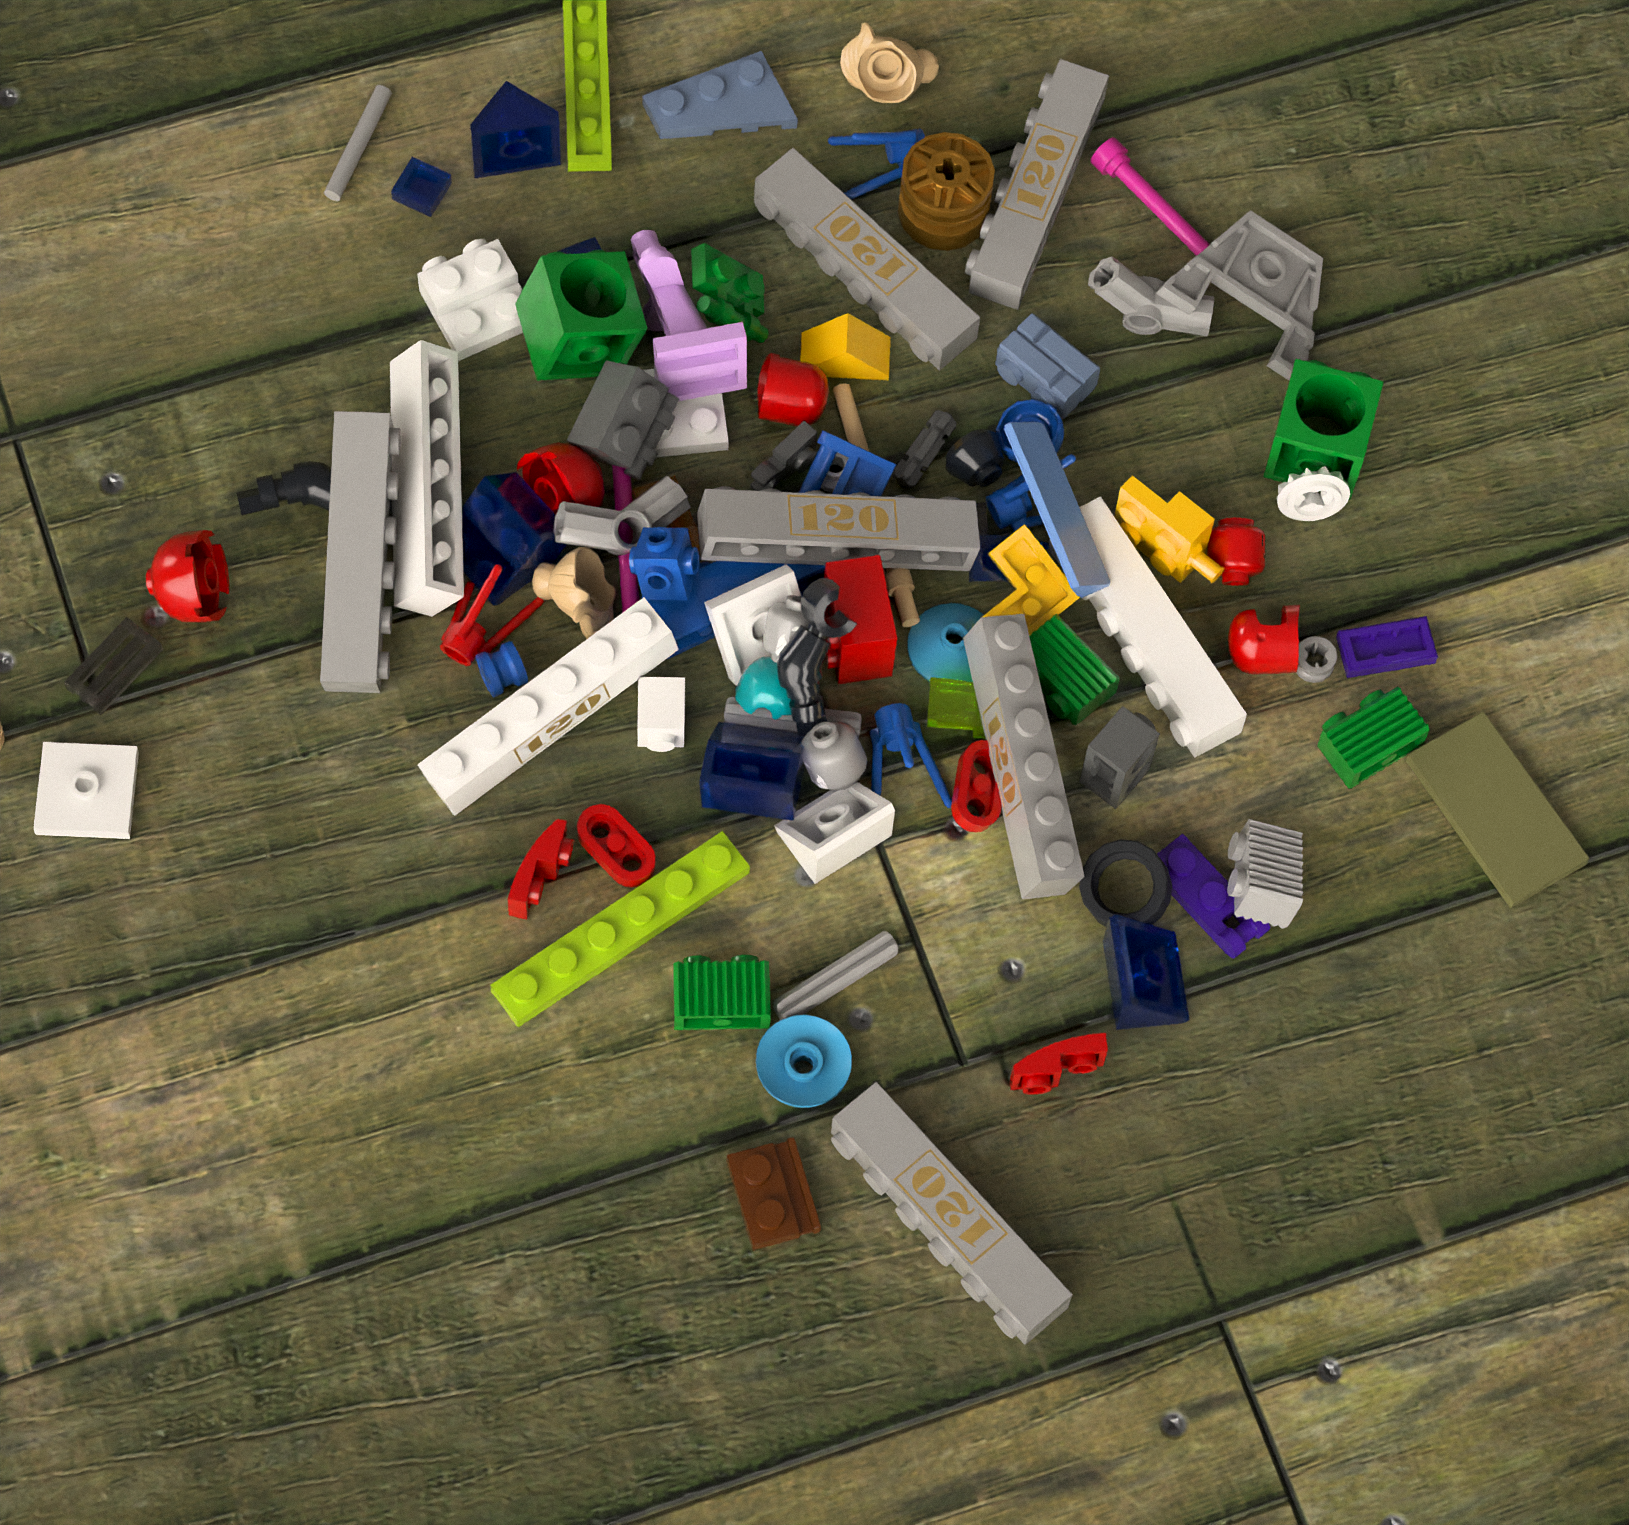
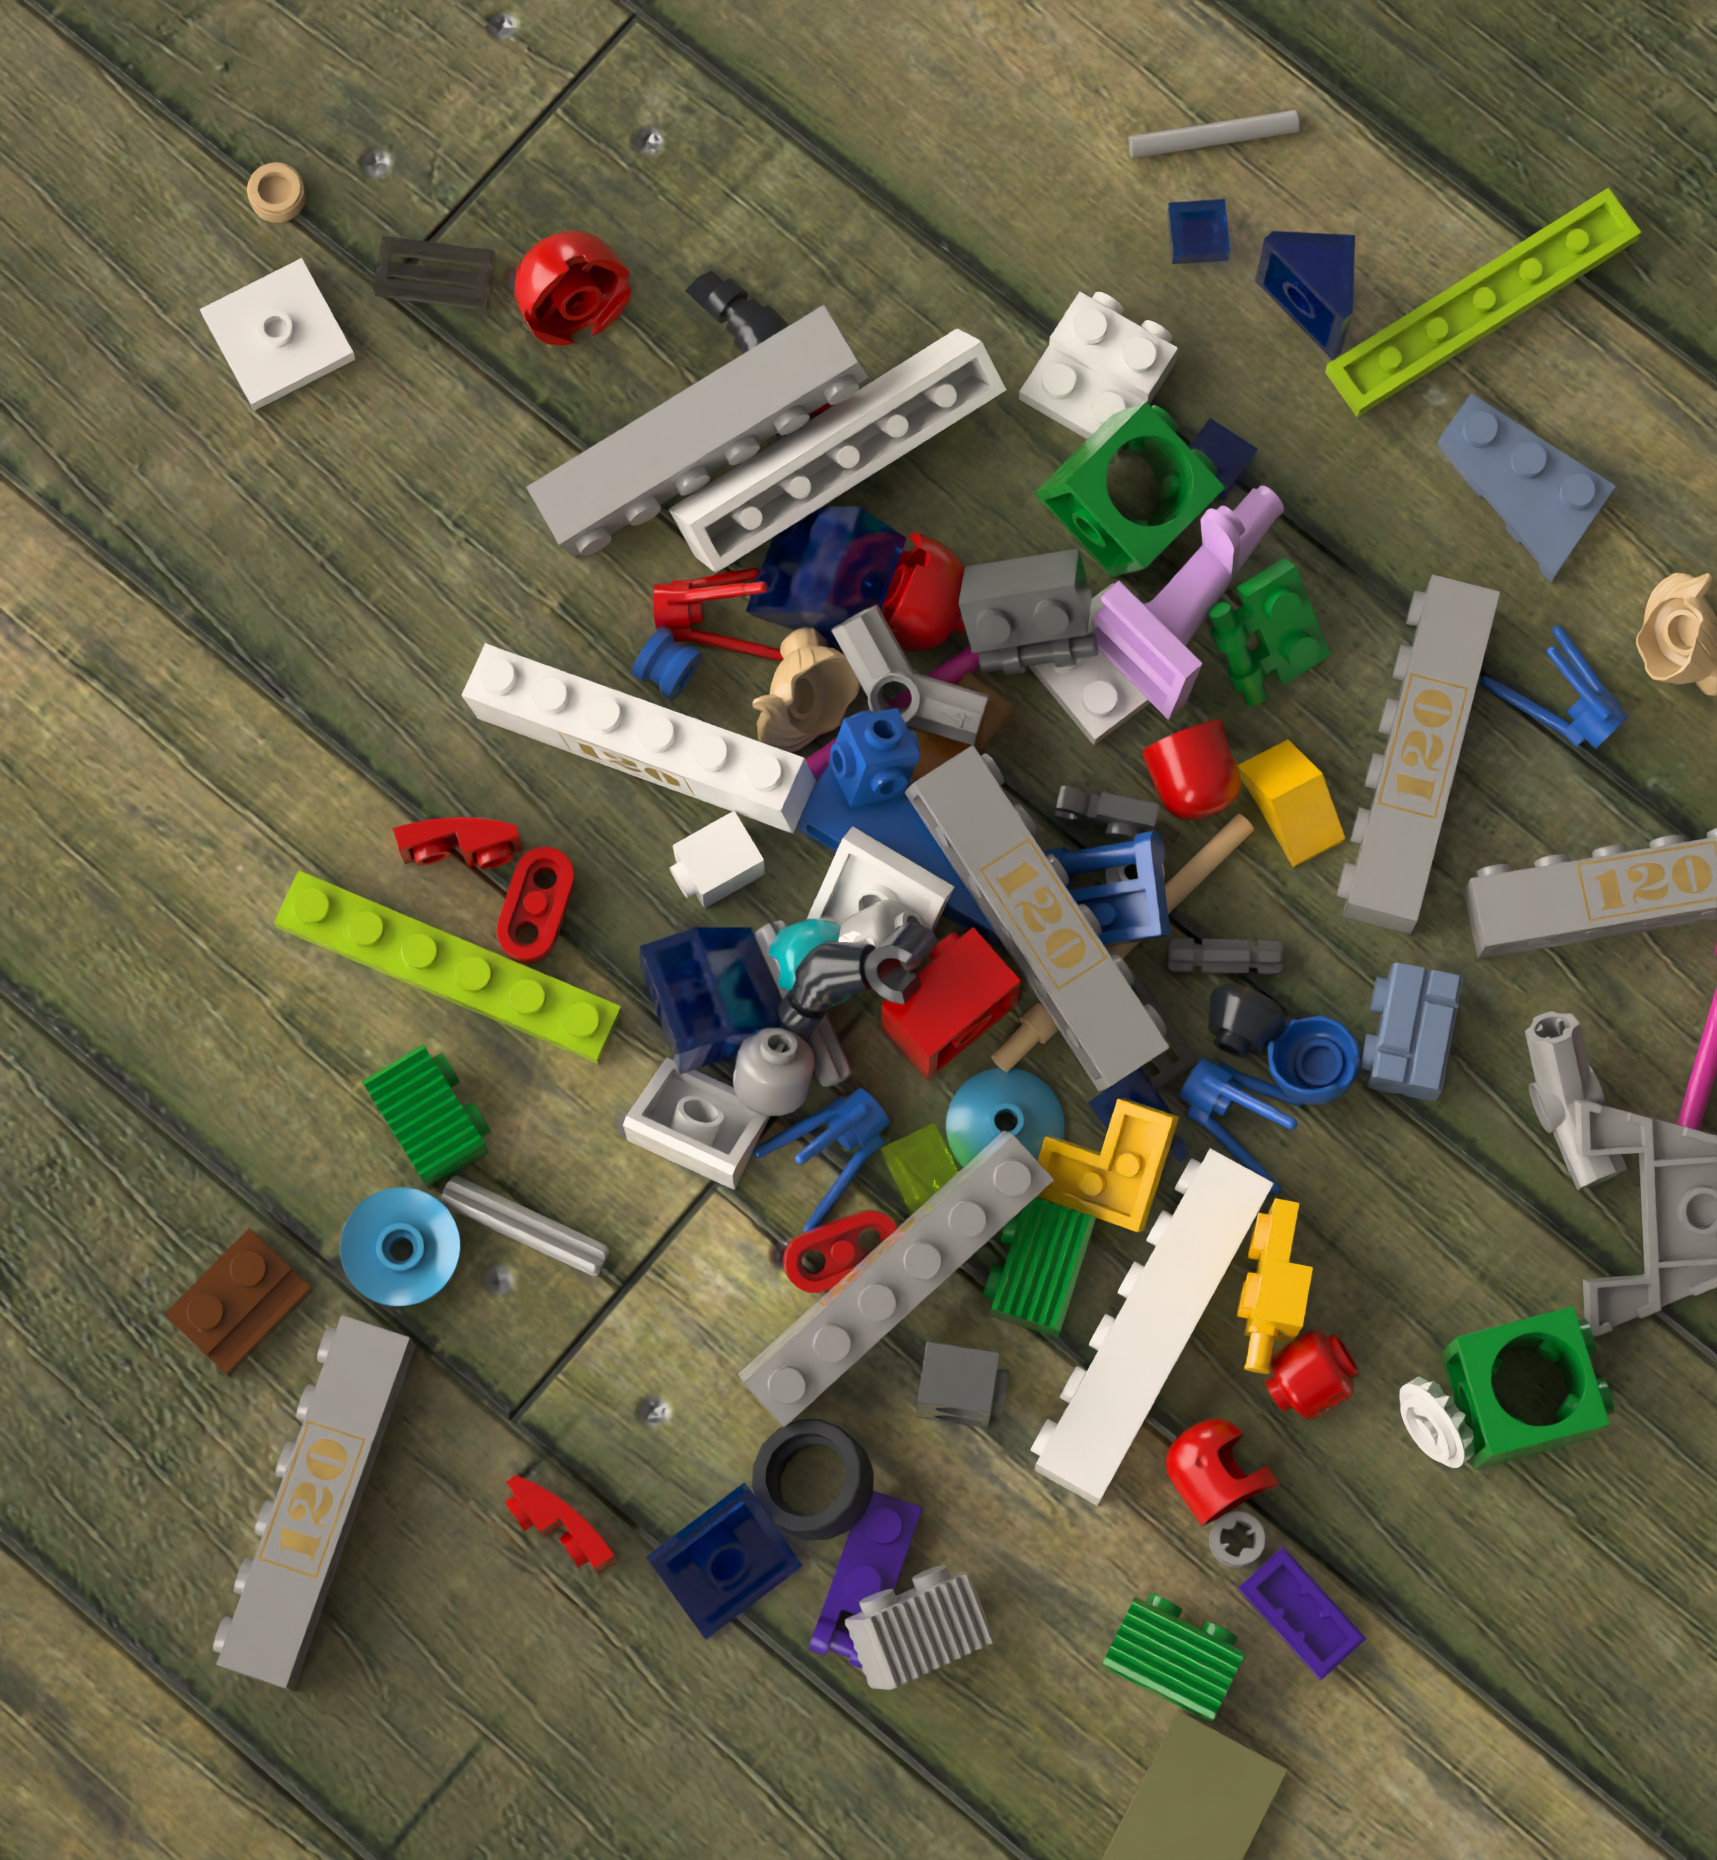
camera: 65 degrees right, 10 degrees up
pearl gold wheel [898,132,995,251] -> none
medium blue slope [1004,422,1110,598] -> none

